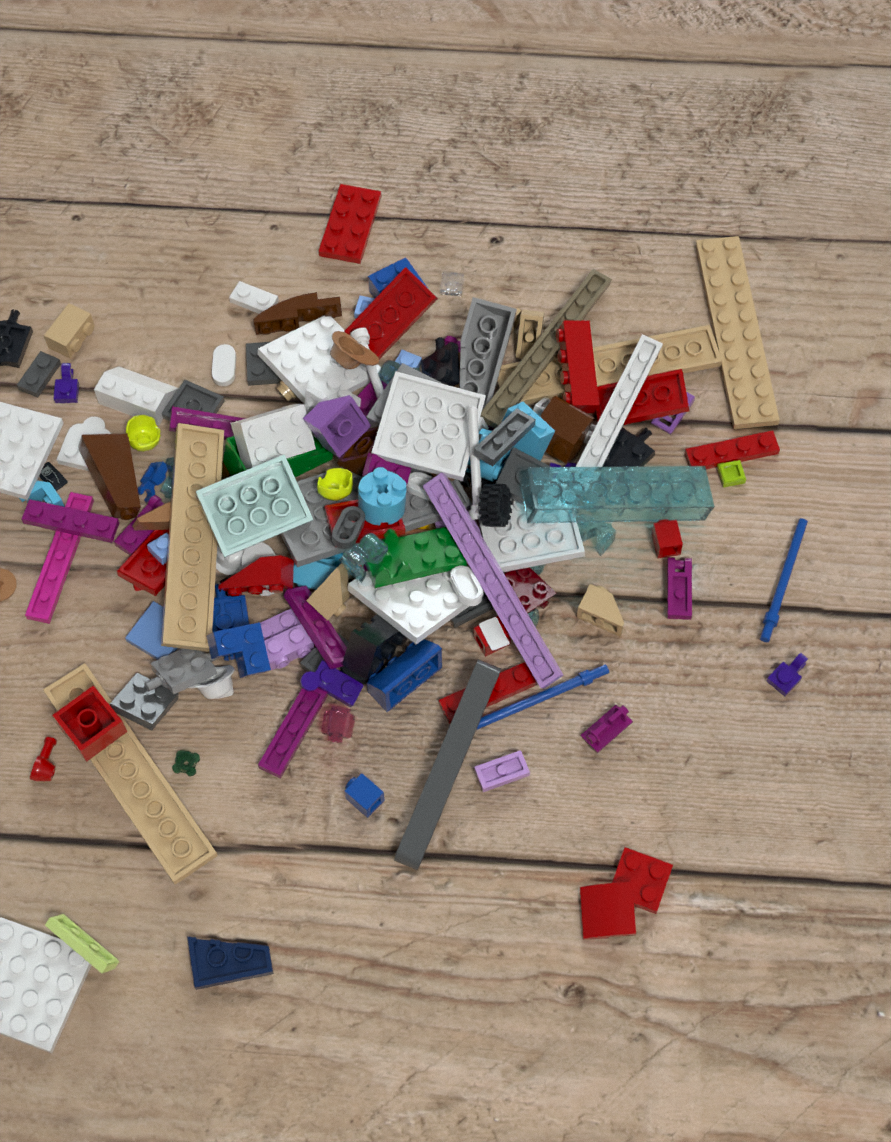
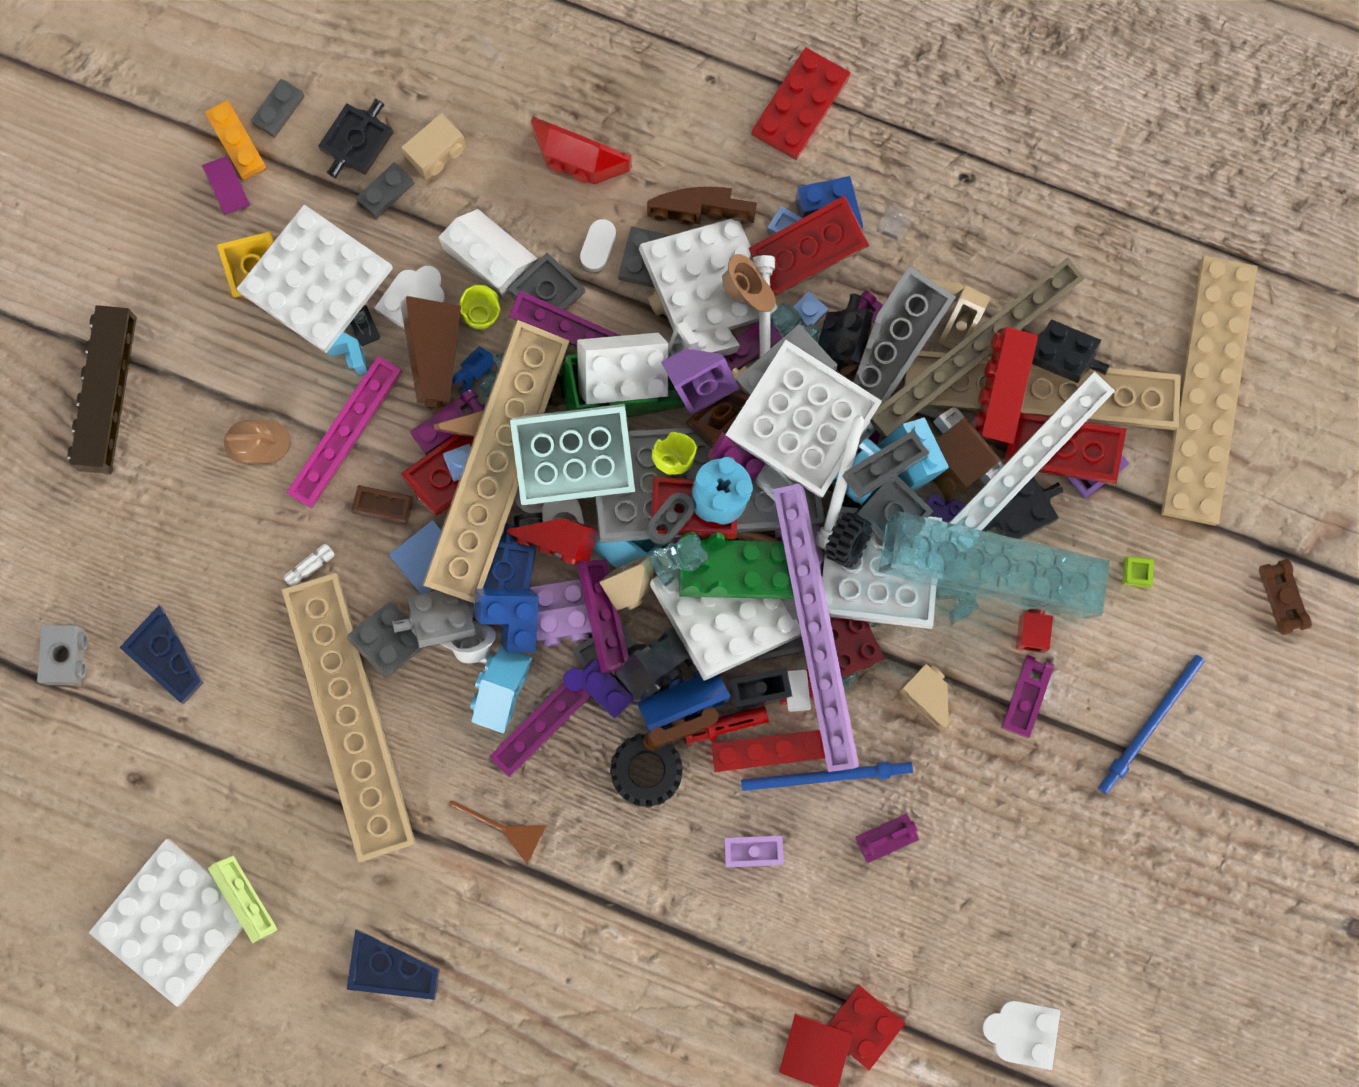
camera: 15 degrees right, 15 degrees up
magenta plate [21,499,120,543] -> none
red bar [30,737,57,782] -> none
red brick [52,685,127,762] -> none
dark purple plate [54,363,79,403] -> none
clear green plate [172,750,200,777] -> none
white plate [229,281,279,314] -> none
clear pink head [321,706,355,743] -> none
blue brick [345,773,385,818] -> none
dark grey beam [394,659,501,870] -> none
white tile [450,566,483,606] -> none
red plate [684,430,780,473] -> none
dark purple plate [766,653,808,697] -> none
none -> white axle [284,544,335,587]
none -> reddish brown plate [351,485,414,525]
none -> dark orange piece [449,801,547,864]
none -> medium azure brick [470,646,532,733]
none -> red wedge [531,116,632,184]
none -> black tyre [610,733,683,807]
none -> reddish brown plate [643,707,719,750]
none -> red pin [684,705,769,747]
none -> black slope [730,668,793,709]
none -> white plate [983,1000,1061,1070]
none -> black plate [1023,319,1110,383]
none -> reddish brown plate [1259,559,1312,635]

